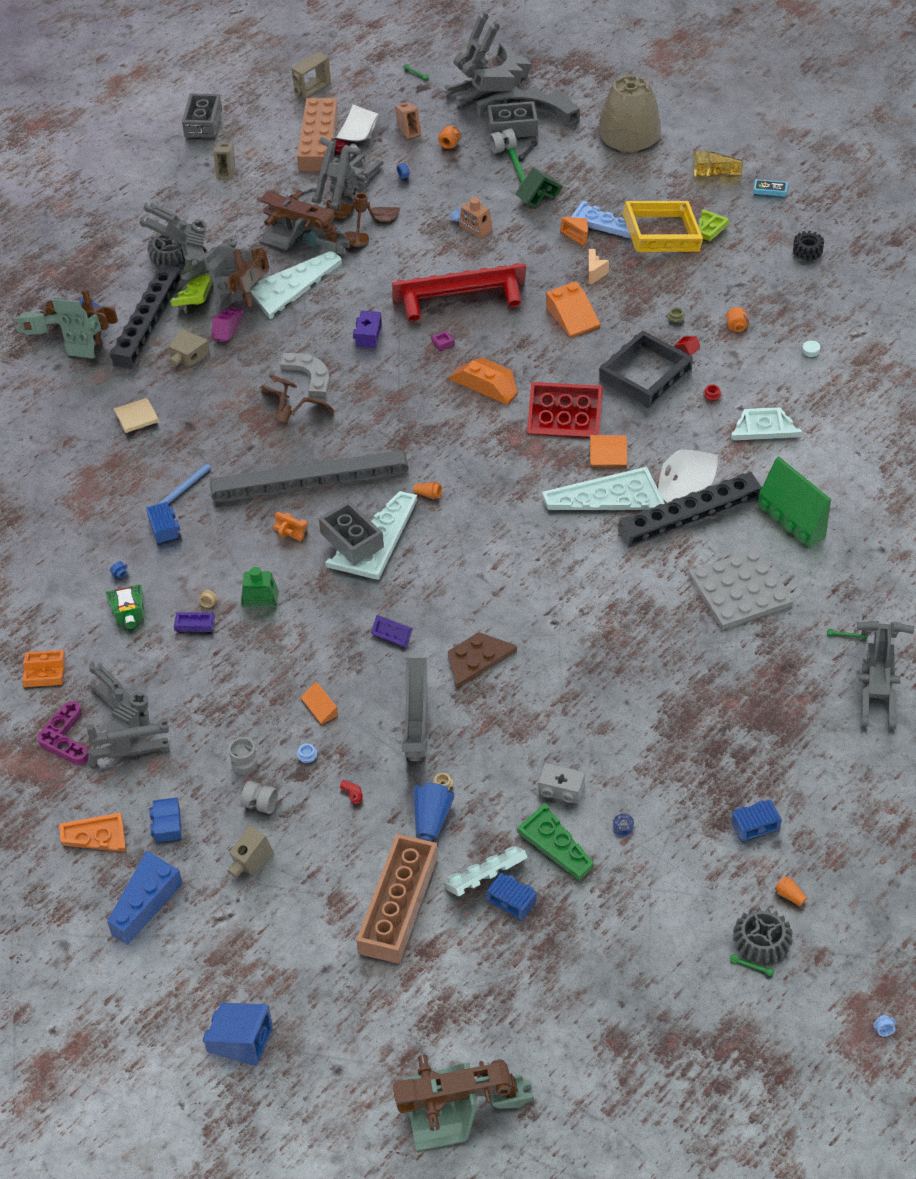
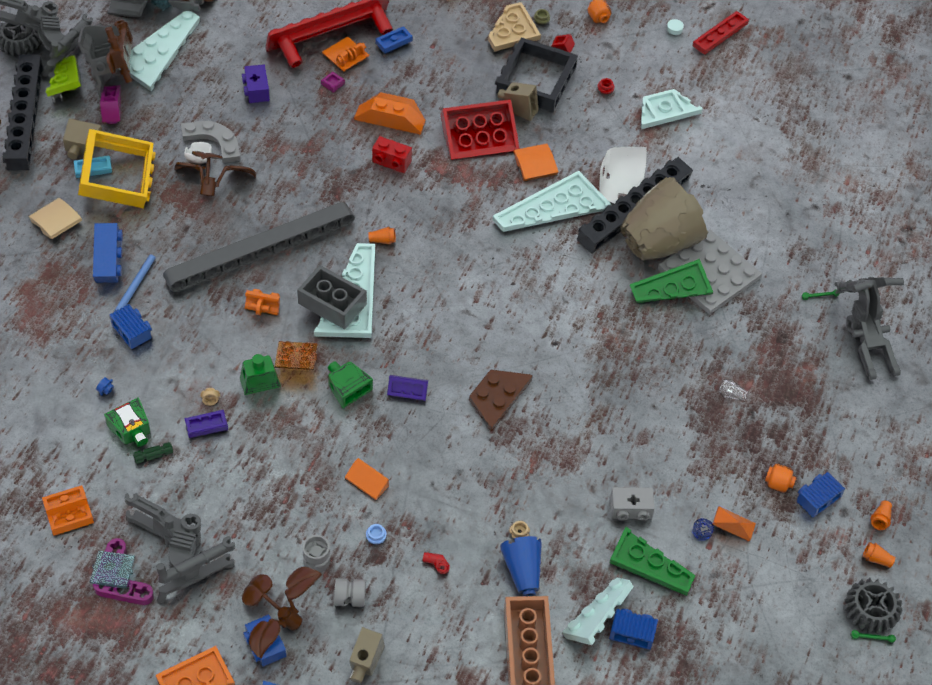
camera: 25 degrees left, 5 degrees up
dark grey arch [402,657,428,761] -> none
orange slope [546,281,601,338] -> none
green slope [758,456,831,548] -> none
none -> medium azure tile [74,155,112,178]
none -> yellow window [78,129,156,209]
none -> clear light blue piece [90,551,135,588]
none -> blue wedge [93,223,123,283]
none -> dark green axle [133,442,173,464]
none -> white hair [184,142,212,165]
none -> reddish brown plant [242,567,322,658]
none -> clear orange hinge [274,341,317,370]
none -> orange hinge [322,37,369,72]
none -> green torso [327,361,373,408]
none -> red brick [372,136,412,173]
none -> blue plate [375,26,413,54]
none -> tan plate [488,2,541,52]
none -> dark tan torso [498,82,539,121]
none -> dark tan piece [620,177,709,261]
none -> green wing [630,259,713,303]
none -> red plate [692,11,749,55]
none -> orange slope [712,506,756,541]
none -> clear cone [718,379,749,402]
none -> orange head [765,464,796,493]
none -> orange cone [870,500,892,530]

